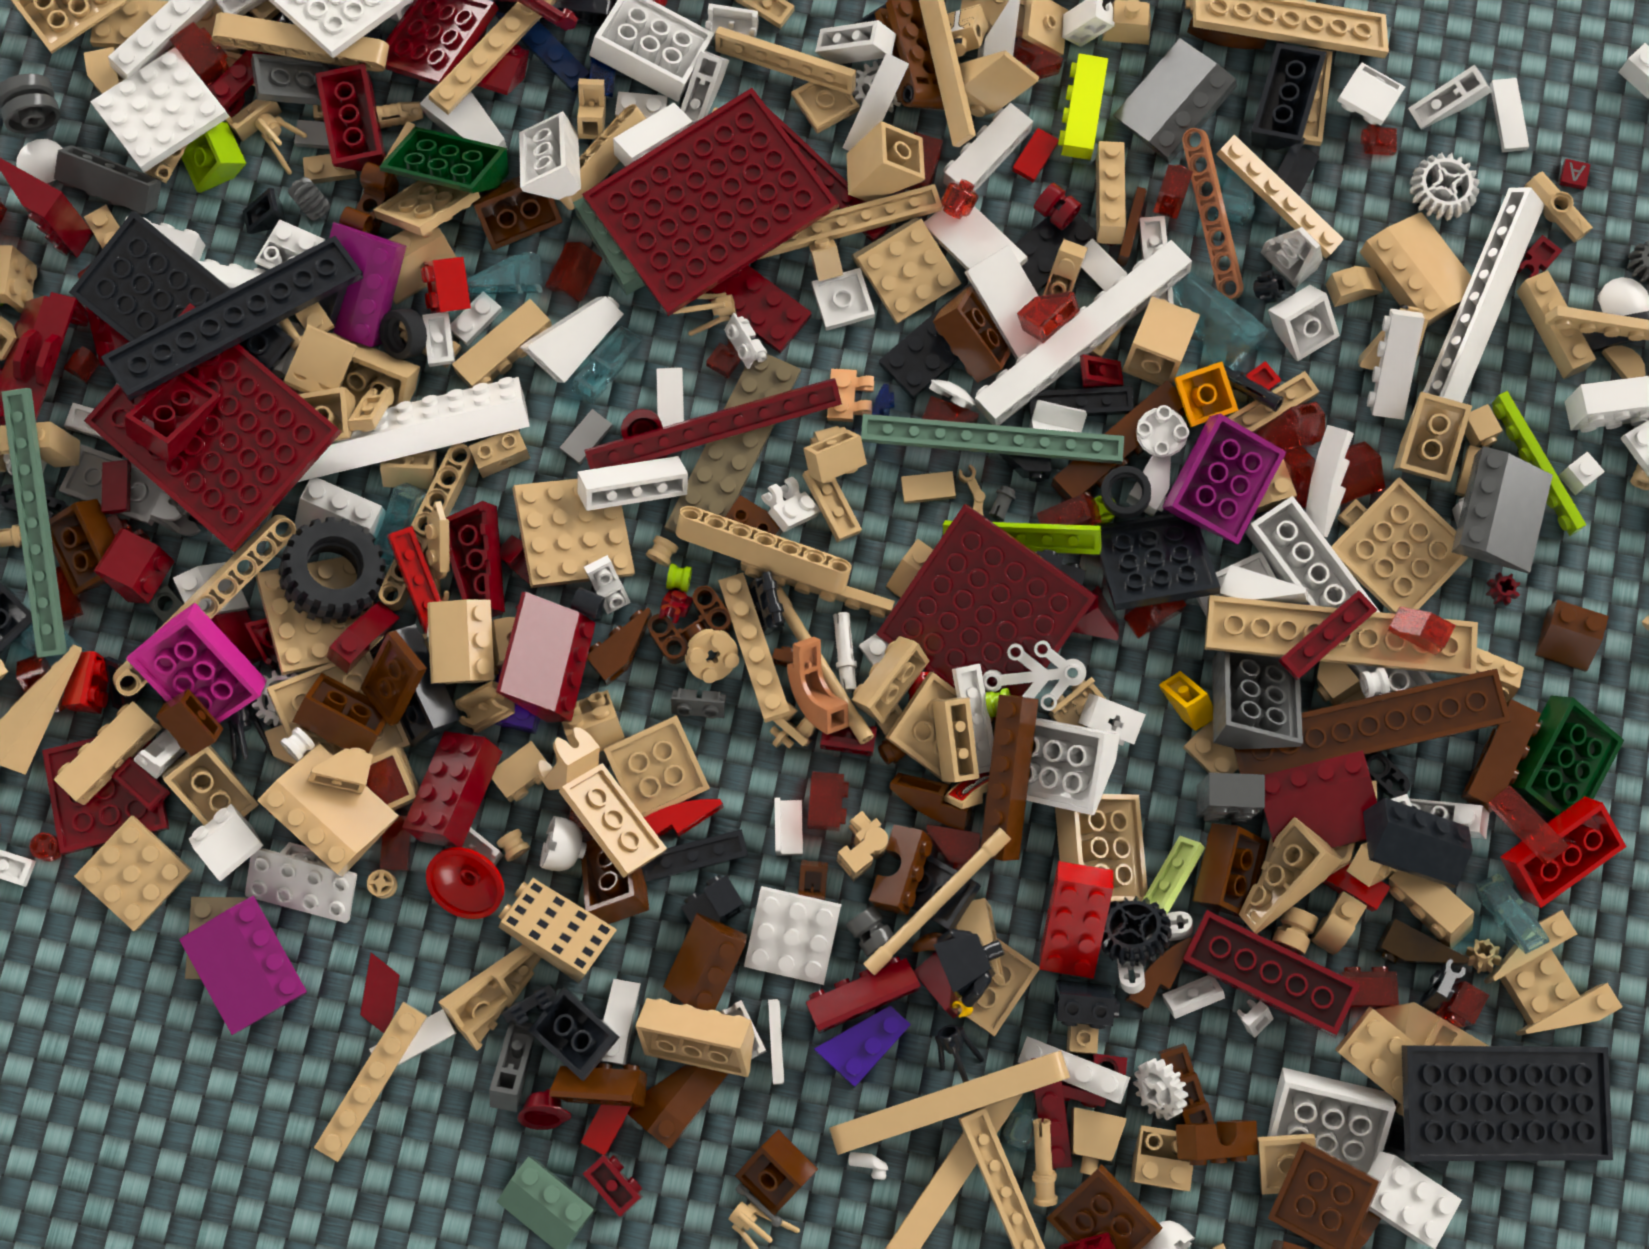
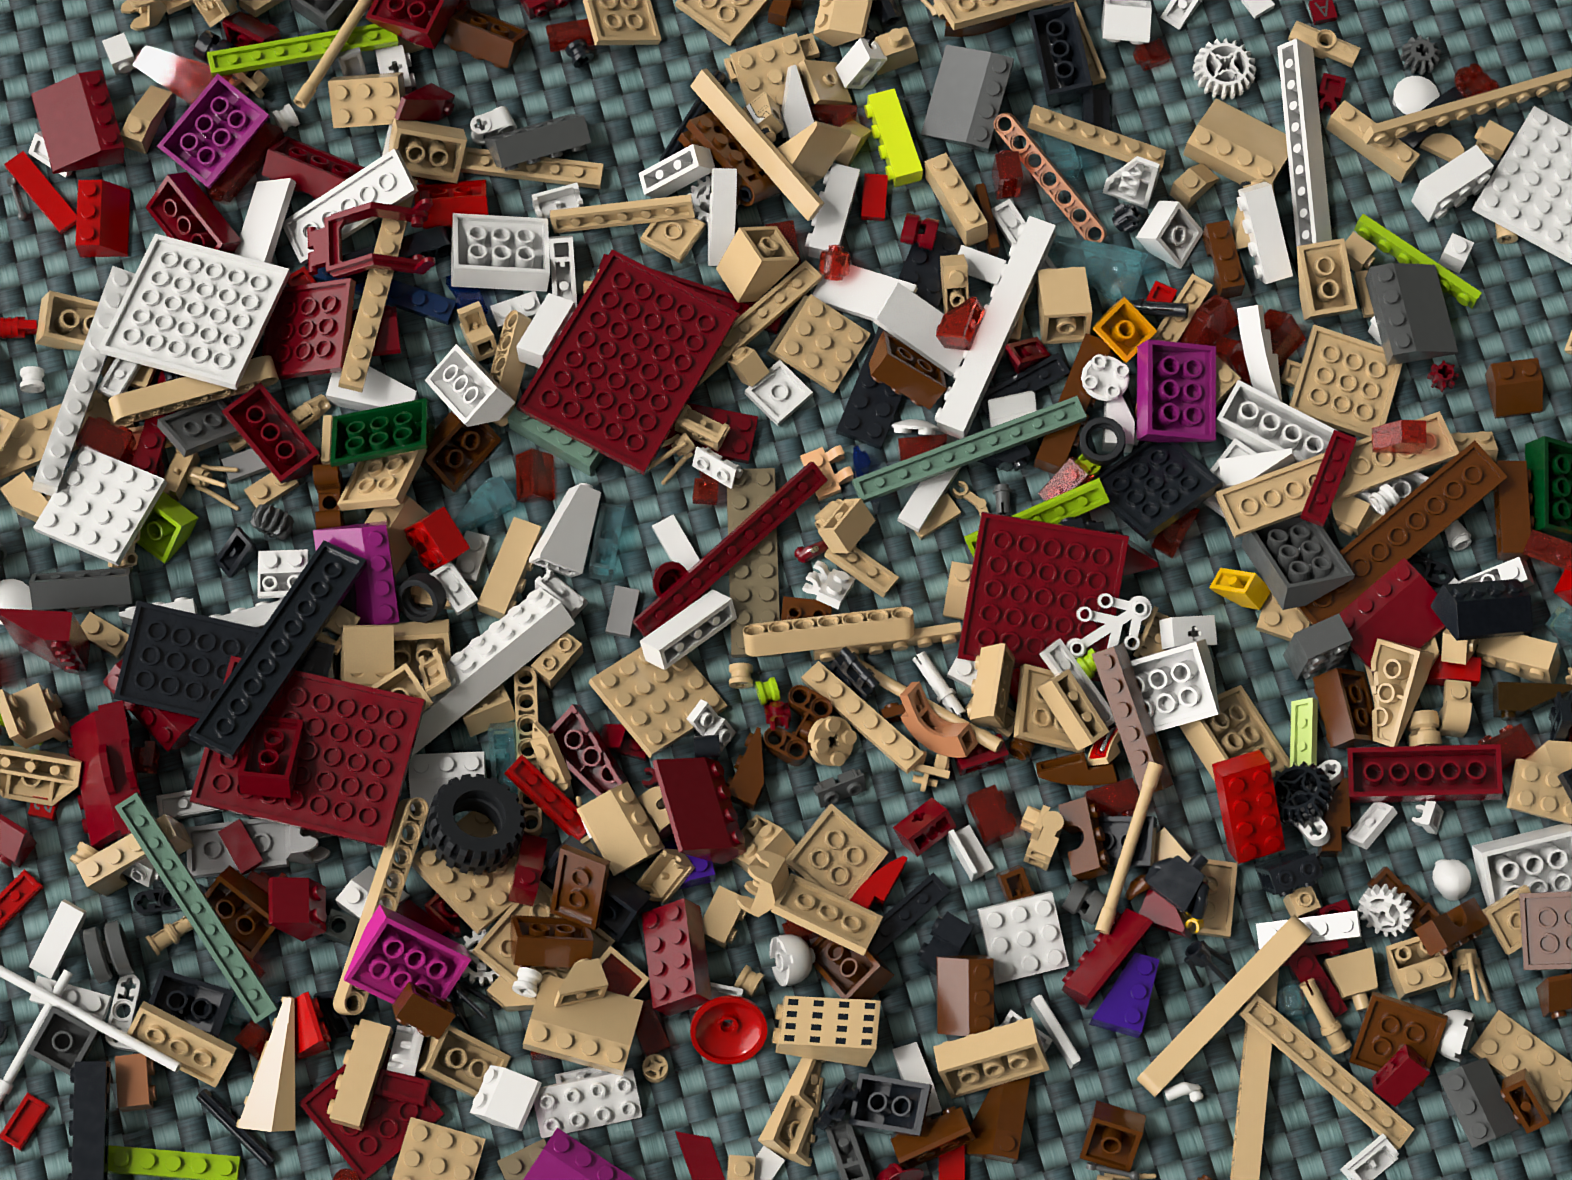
camera: 30 degrees left, 5 degrees down
none -> white hinge [535,568,588,619]
none -> tan hinge [675,405,730,452]
none -> dark red arm [794,540,828,563]
none -> tan slope [835,119,872,167]
none -> dark red brick [893,798,956,857]
none -> white slope [897,467,961,533]
none -> reddish brown arch [1202,220,1245,300]
none -> white hair [1432,859,1471,901]
none -> white cone [1444,520,1472,551]
none -> tan plant [1449,949,1491,1003]

